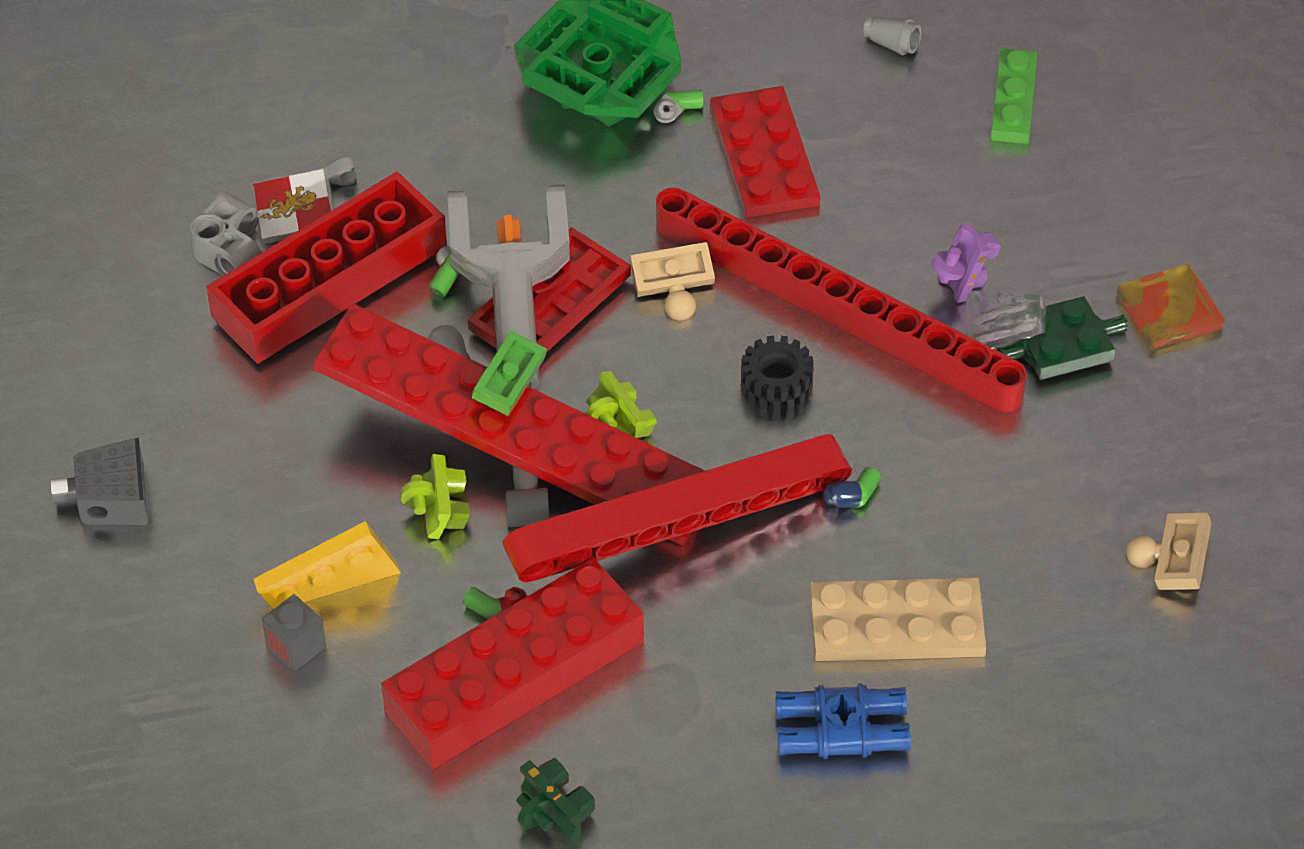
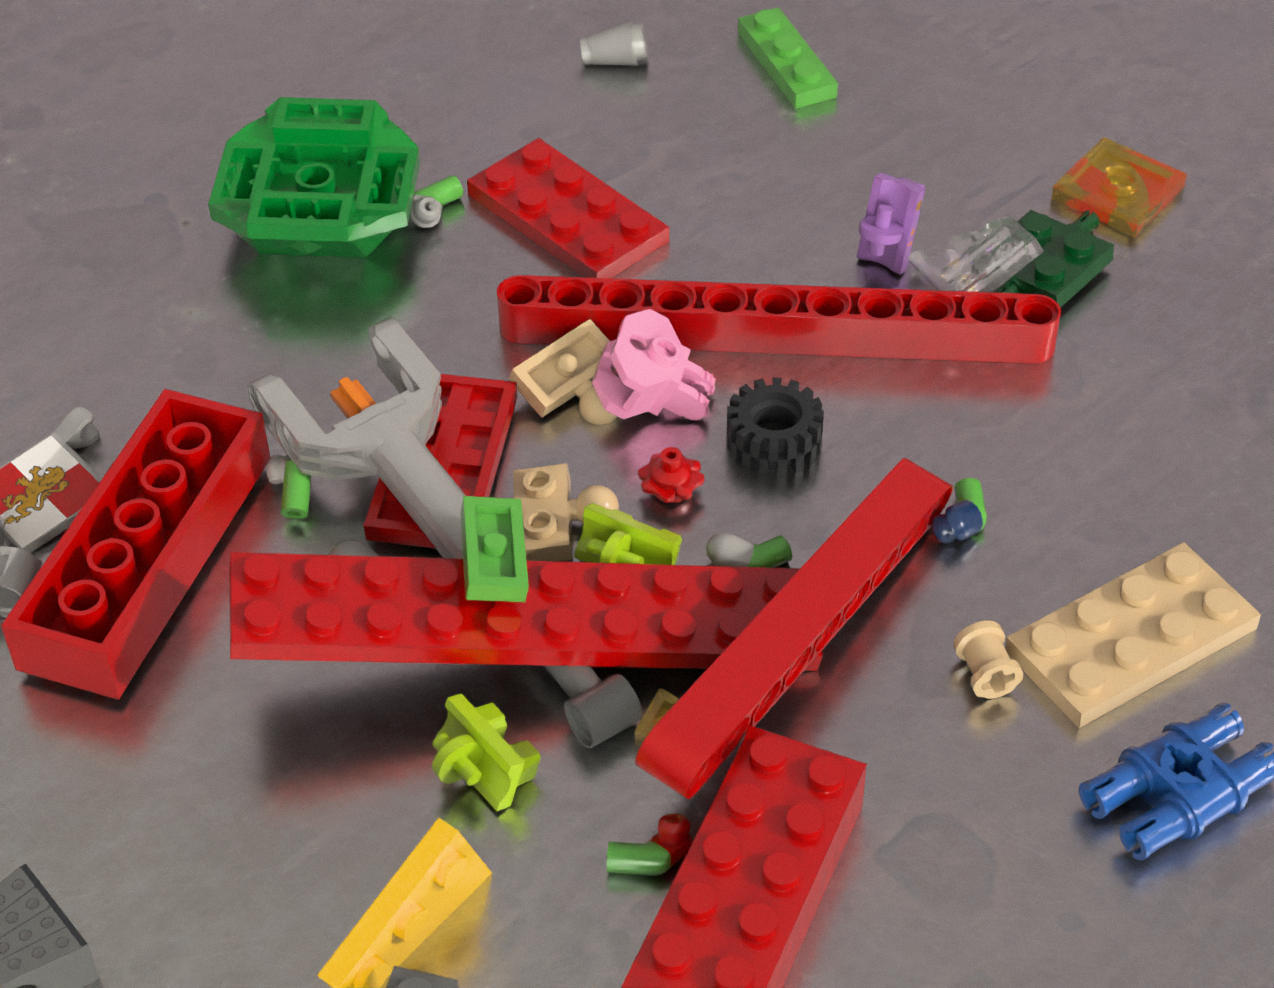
camera: 30 degrees left, 5 degrees down
none -> tan plate [513,463,619,561]
none -> bright pink hinge [592,309,716,421]
none -> red plant [638,447,705,503]
none -> arm [706,533,792,568]
none -> tan bush [953,620,1023,699]

